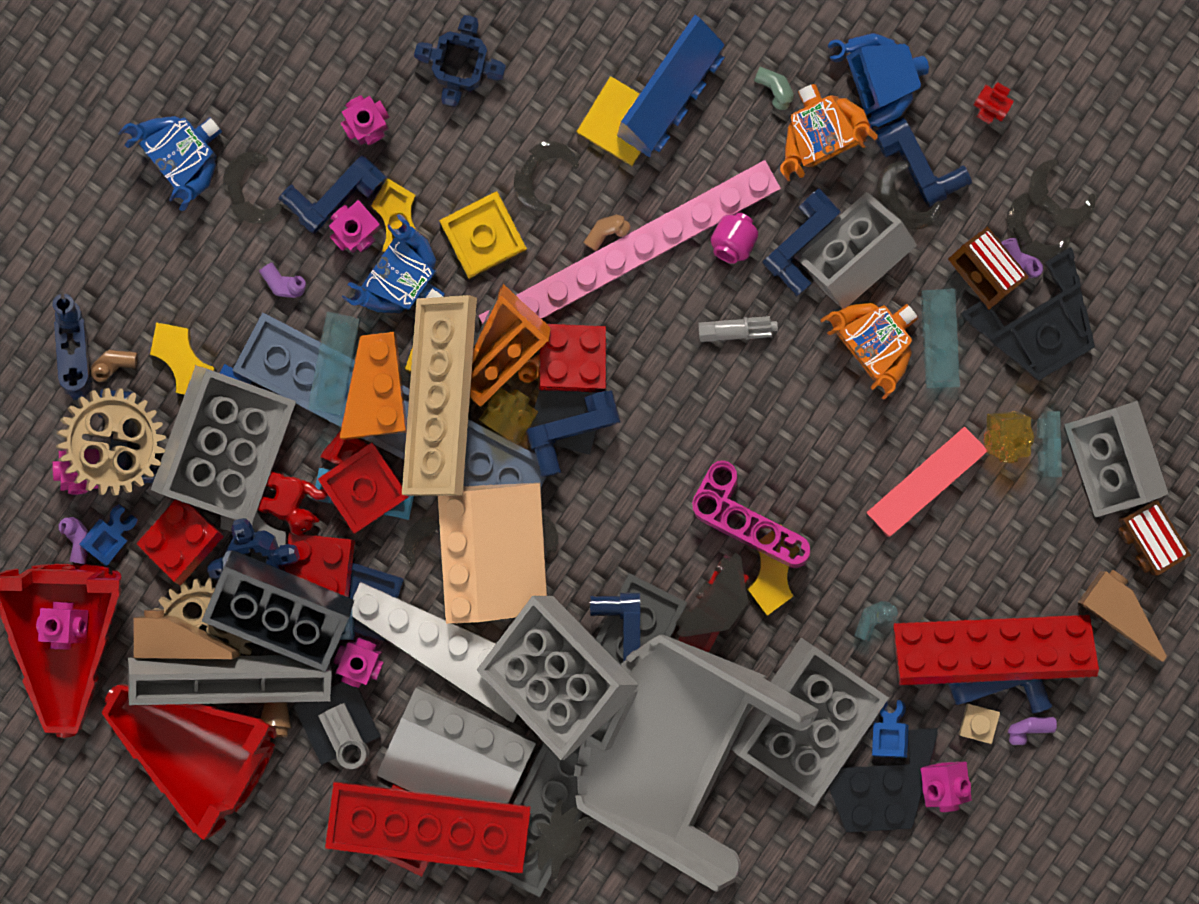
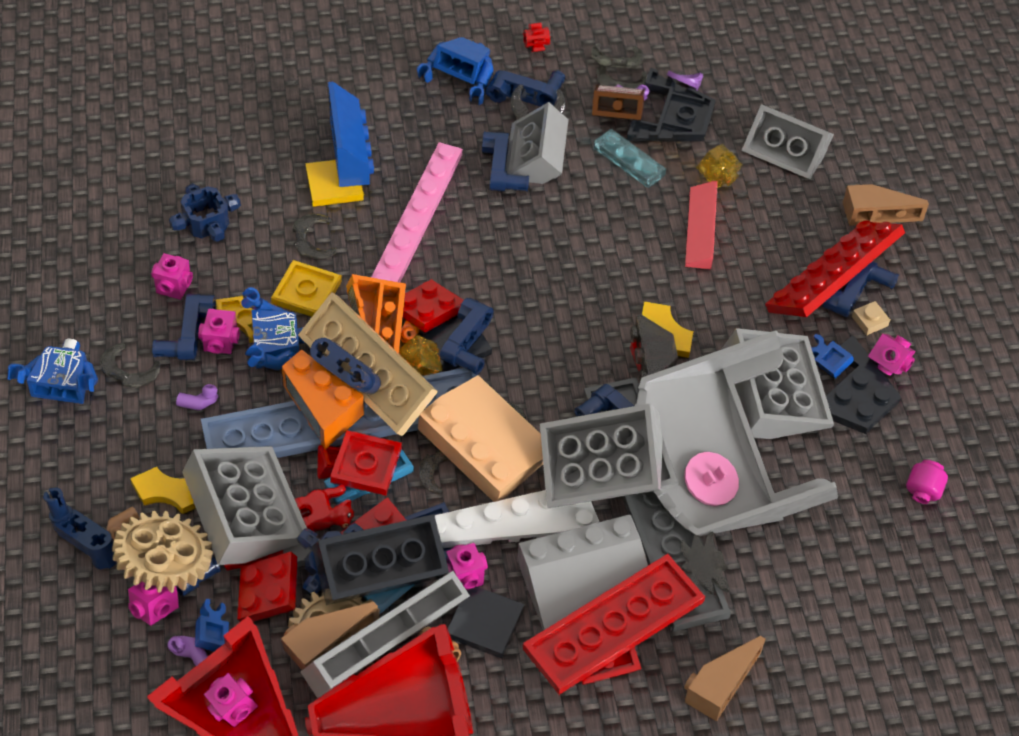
camera: 45 degrees left, 35 degrees down
clear light blue plate [308,312,360,415] -> none
light grey piece [318,703,370,769] -> none
medium nougat arm [583,214,630,251] -> none
dark pink beam [692,461,810,568] -> none
light grey piece [698,316,778,342] -> none
dark pink head [711,213,758,263] -> none
sand green arm [754,66,794,110] -> none
orange torso [780,84,878,181] -> none
orange torso [820,303,919,399] -> none
clear light blue arm [854,601,898,641] -> none
medium lavender arm [1007,717,1057,745] -> none
clear light blue plate [1037,411,1062,478] -> none
brick [1118,499,1191,576] -> none
none -> dark blue beam [310,338,381,394]
none -> medium lavender piece [667,70,703,91]
none -> bright pink piece [684,452,739,507]

